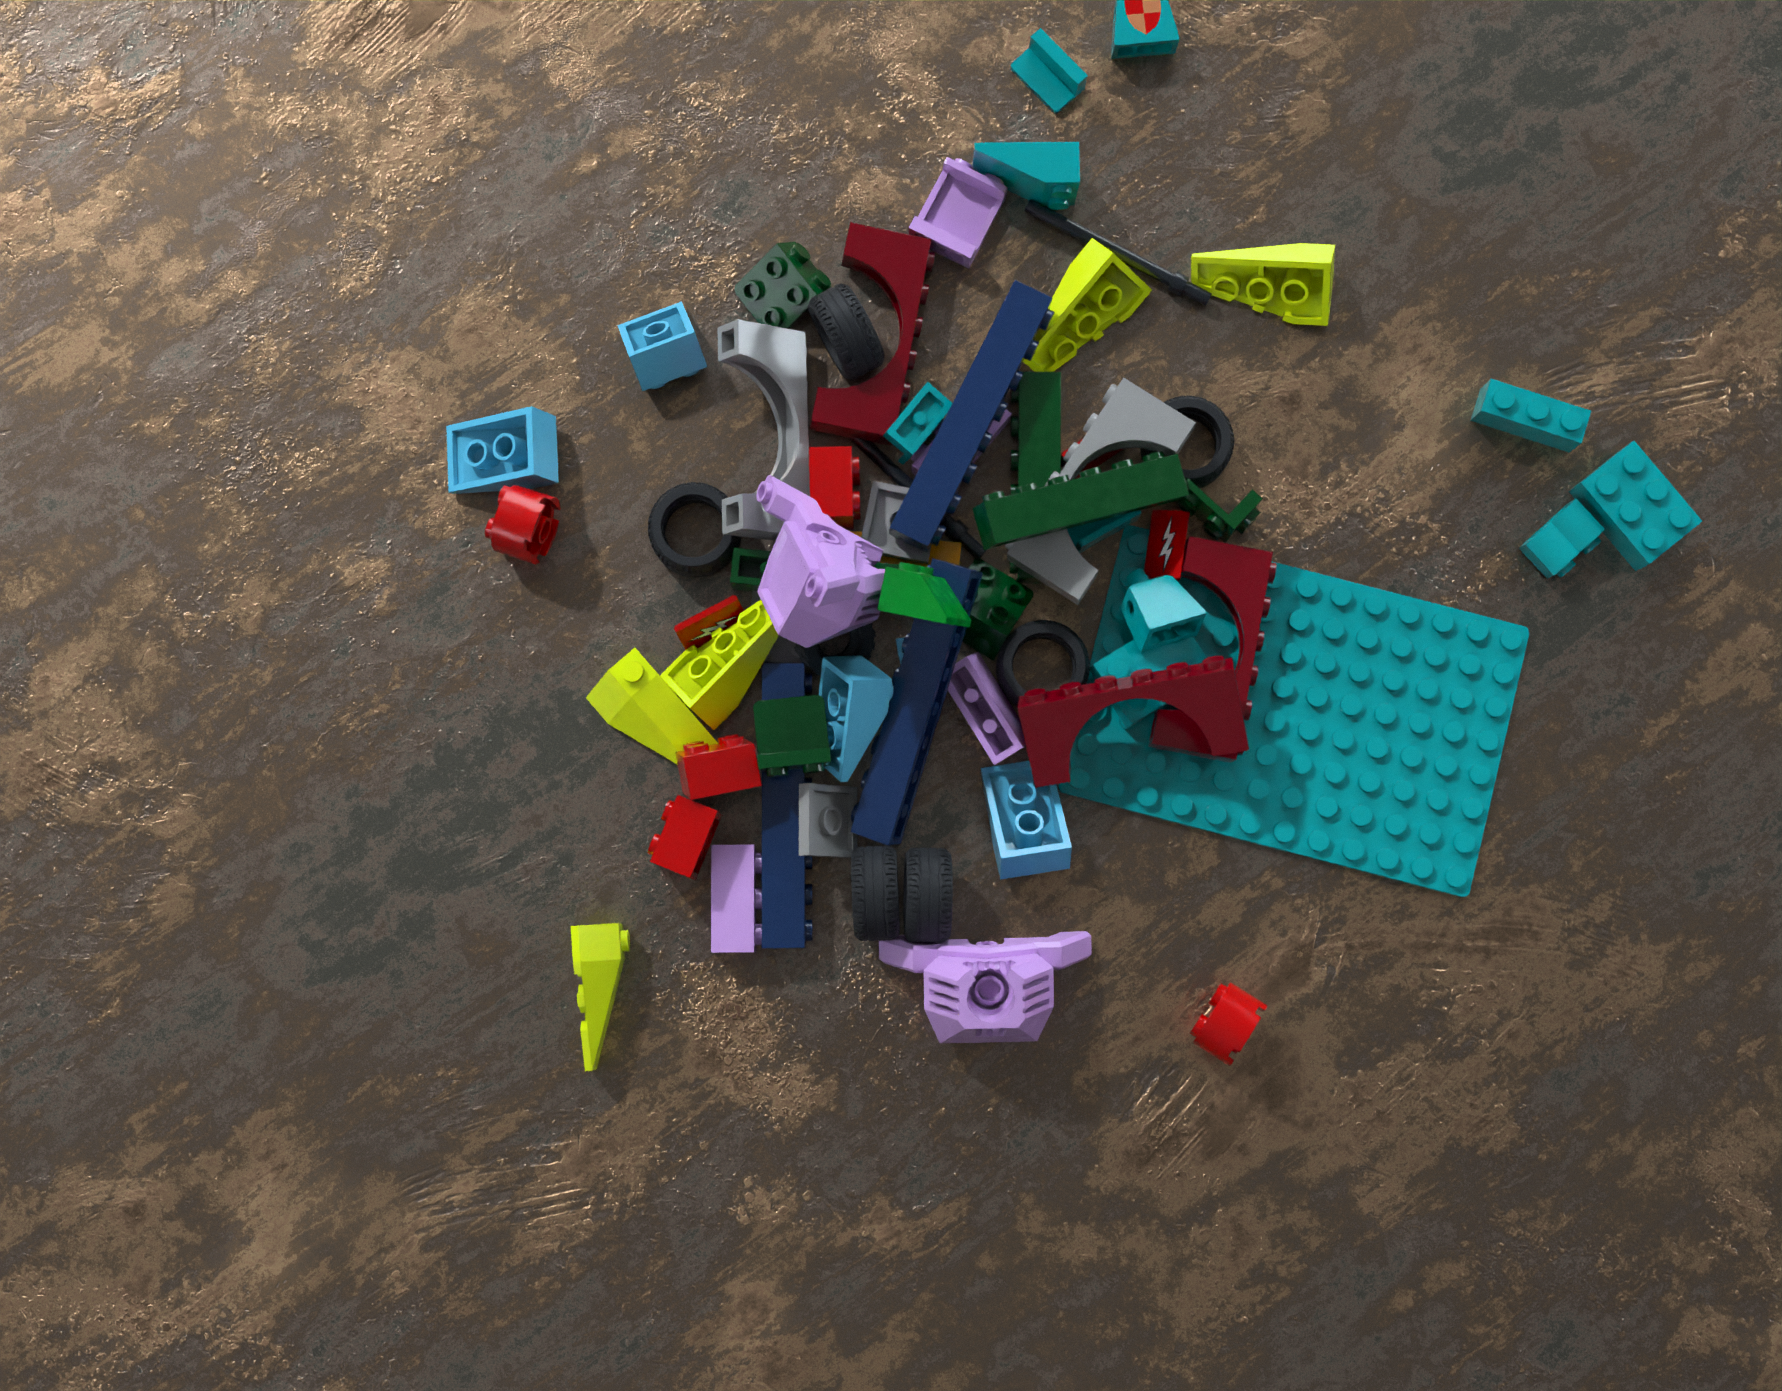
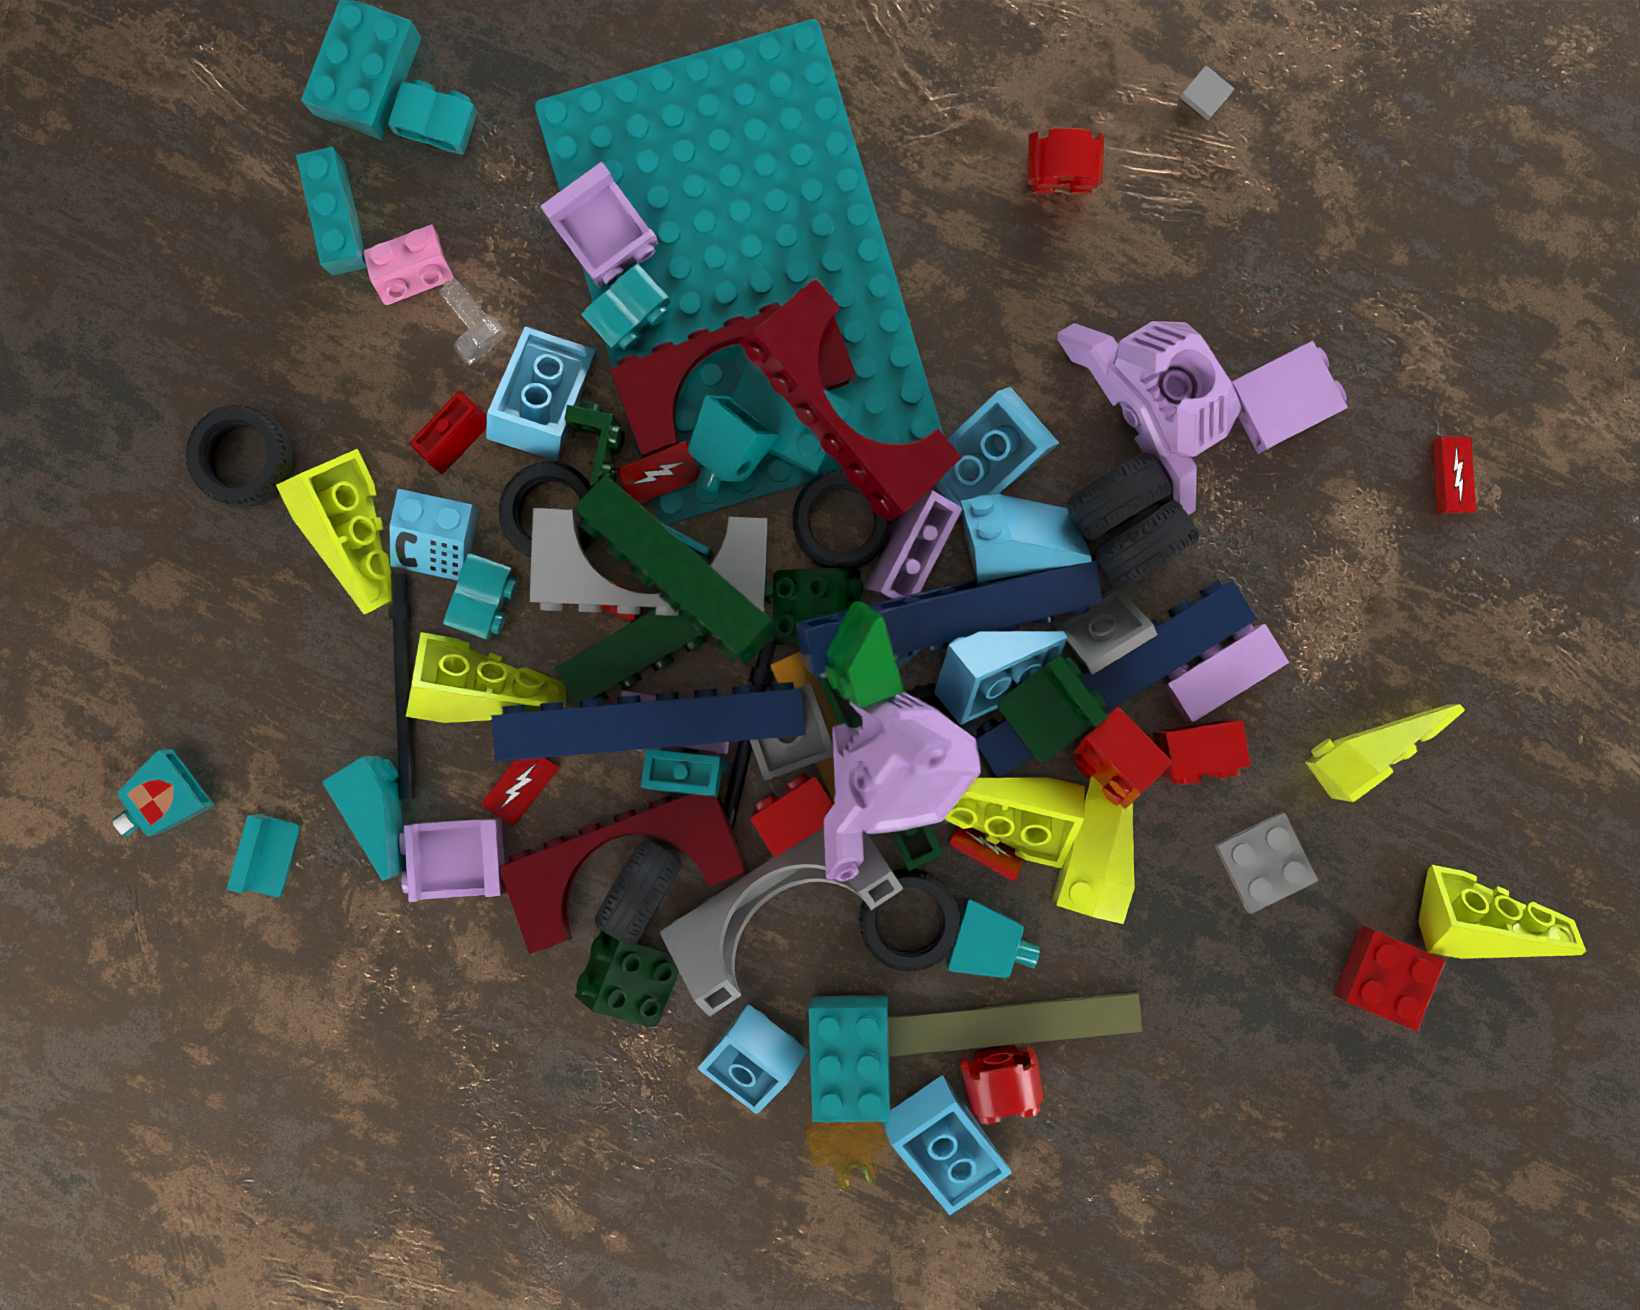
camera: 115 degrees left, 5 degrees up
none -> black tyre [186,405,294,507]
none -> bright pink bracket [363,224,453,305]
none -> medium azure slope [390,489,481,581]
none -> red slope [408,390,487,474]
none -> clear piece [439,278,507,364]
none -> teal brick [443,553,519,640]
none -> red slope [480,757,560,827]
none -> medium azure slope [486,327,596,462]
none -> lavender panel [540,162,659,288]
none -> teal brick [581,263,671,353]
none -> clear yellow plate [803,1122,887,1192]
none -> teal brick [809,995,891,1122]
none -> olive tile [888,992,1143,1057]
none -> teal torso [945,896,1040,978]
none -> medium azure slope [960,494,1091,583]
none -> light grey tile [1180,65,1235,121]
none -> light grey plate [1214,812,1318,914]
none -> lavender panel [1232,341,1348,454]
none -> red brick [1333,925,1446,1031]
none -> neon yellow wedge [1418,865,1586,959]
none -> red slope [1432,436,1476,514]

